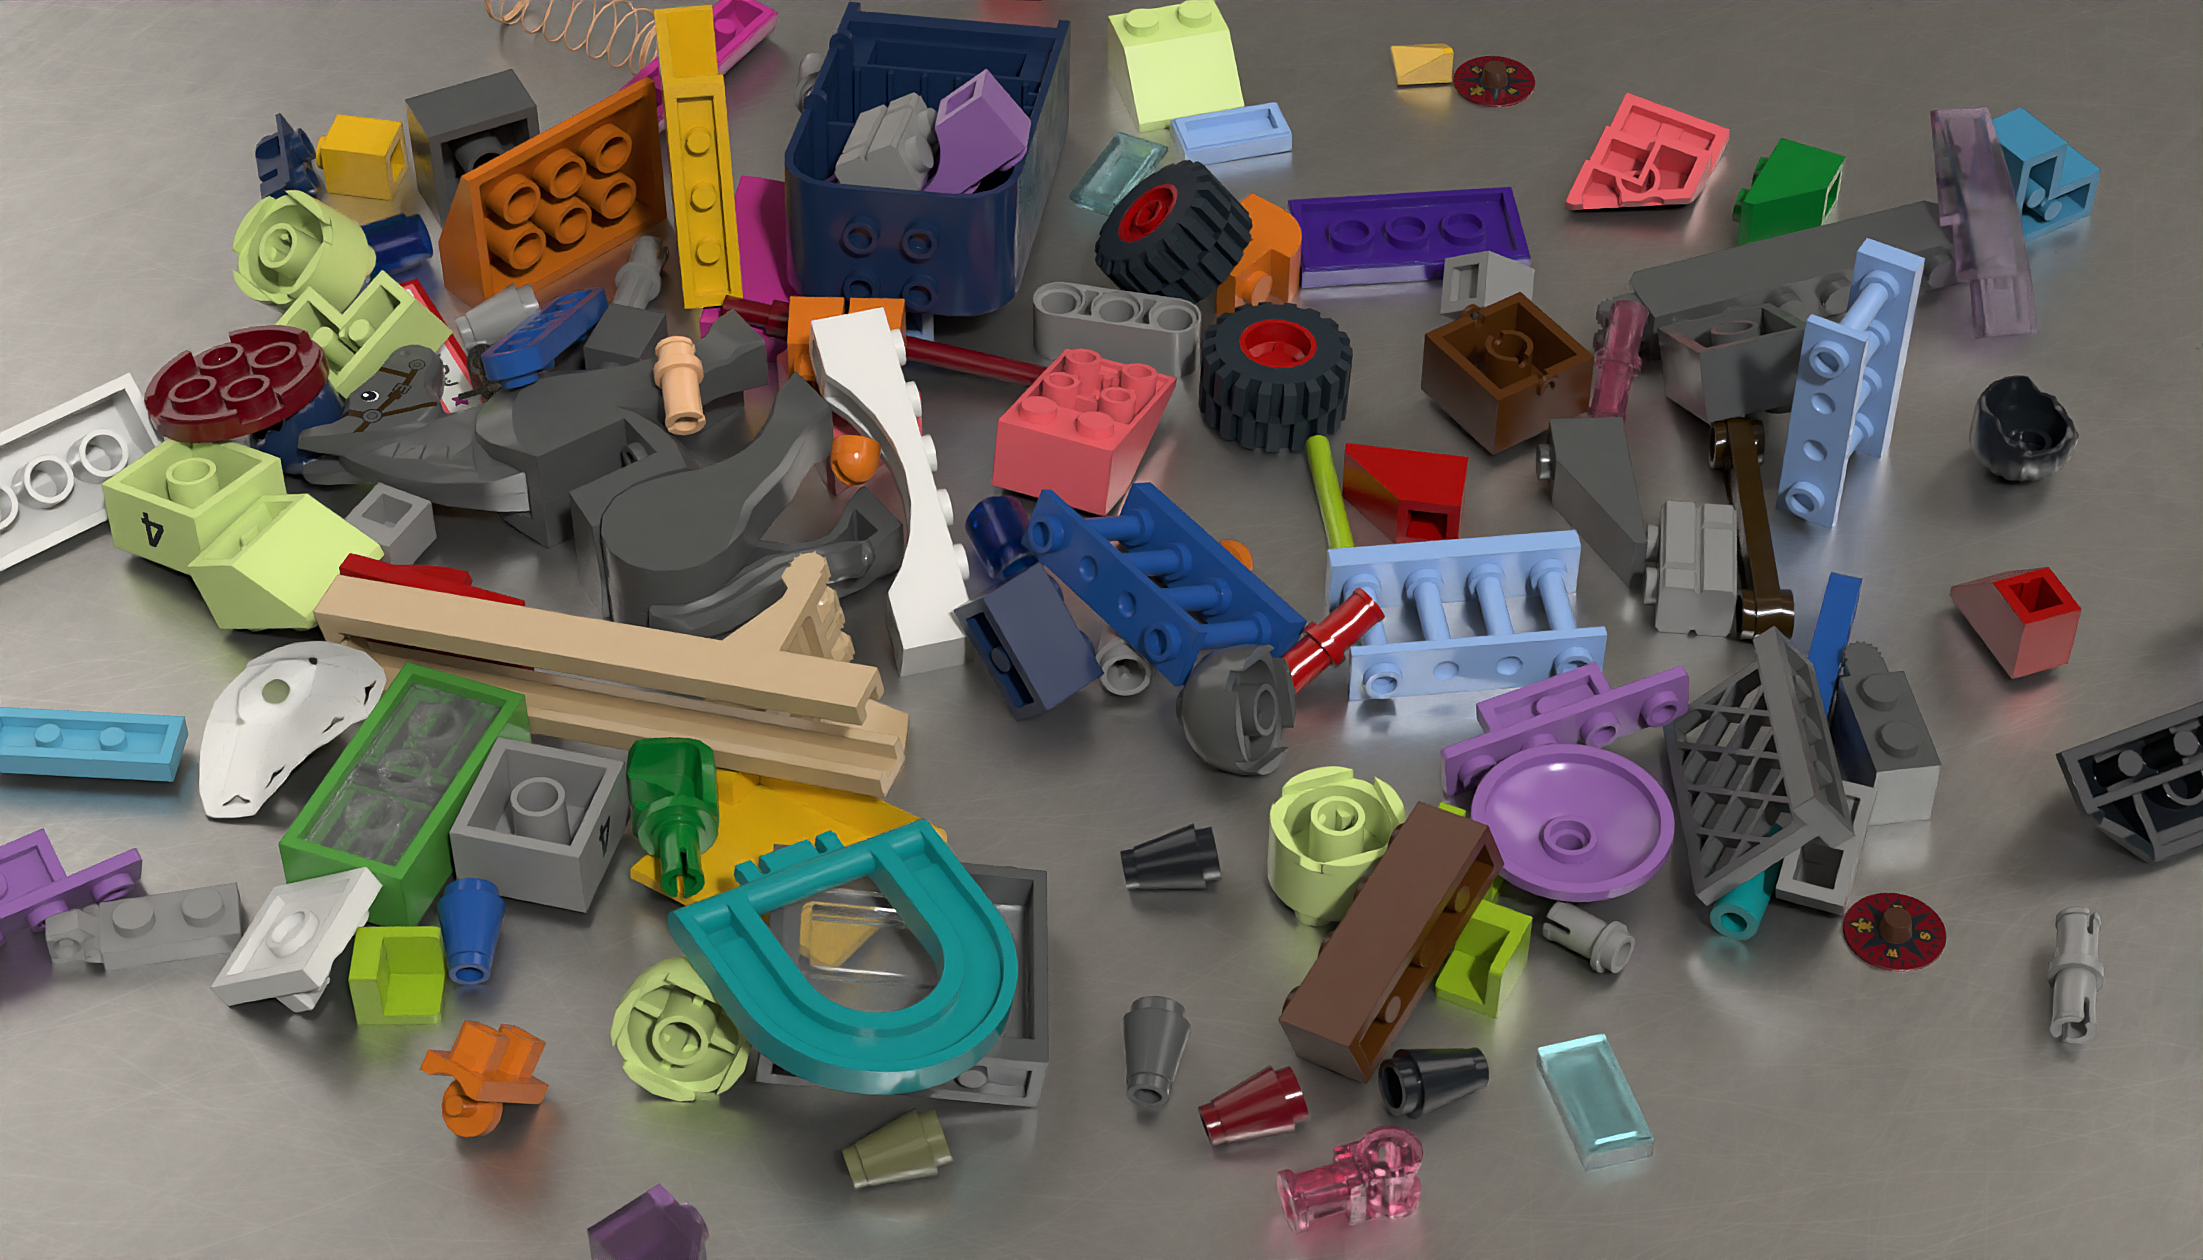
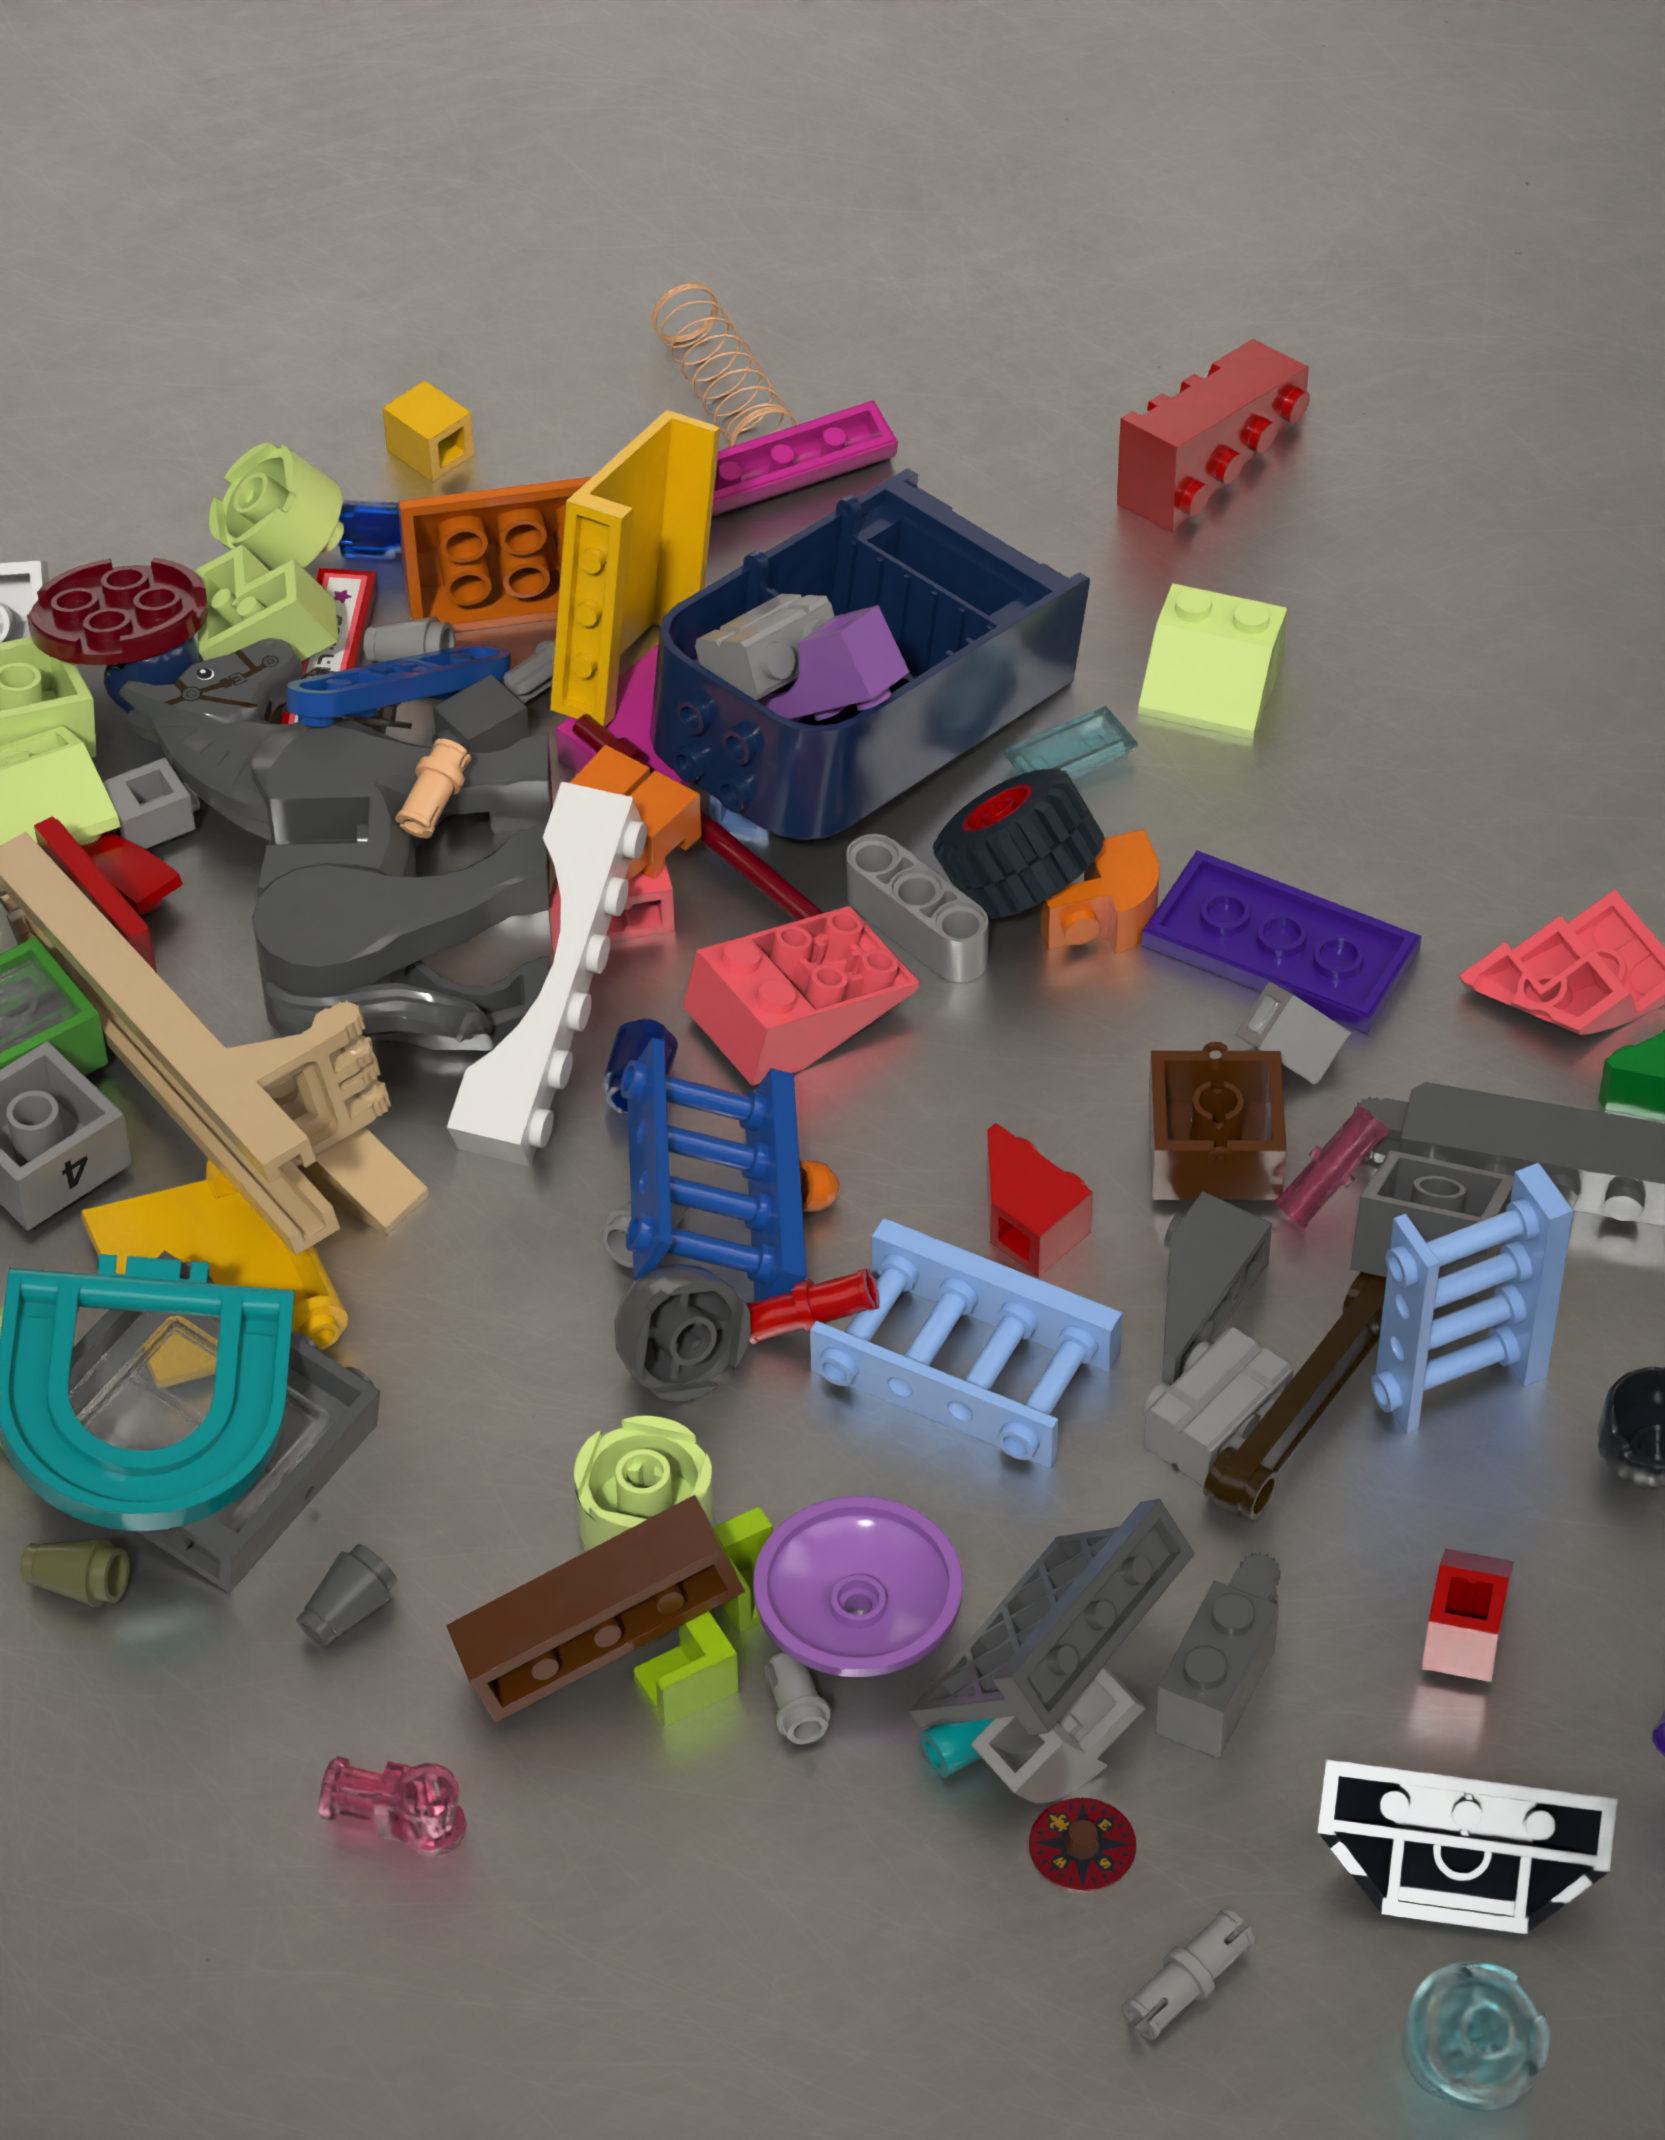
camera: 35 degrees right, 5 degrees up
dark blue hinge [255,113,321,199] -> none
dark grey brick [405,69,540,228] -> none
green piece [626,737,720,898] -> none
orange hinge [830,435,881,486] -> none
dark blue brick [953,562,1104,722] -> none
black cone [1120,823,1222,891] -> none
light blue tile [1170,102,1292,165] -> none
black wheel [1198,302,1353,452] -> none
dark red cone [1198,1065,1309,1147] -> none
lime bar [1305,435,1355,549] -> none
black cone [1378,1047,1489,1119] -> none
yellow slope [1390,43,1454,85] -> none
medium lavender bracket [1440,662,1689,796] -> none
piece [1453,56,1535,107] -> none
clear light blue tile [1536,1033,1655,1171] -> none
blue beam [1808,572,1863,722] -> none

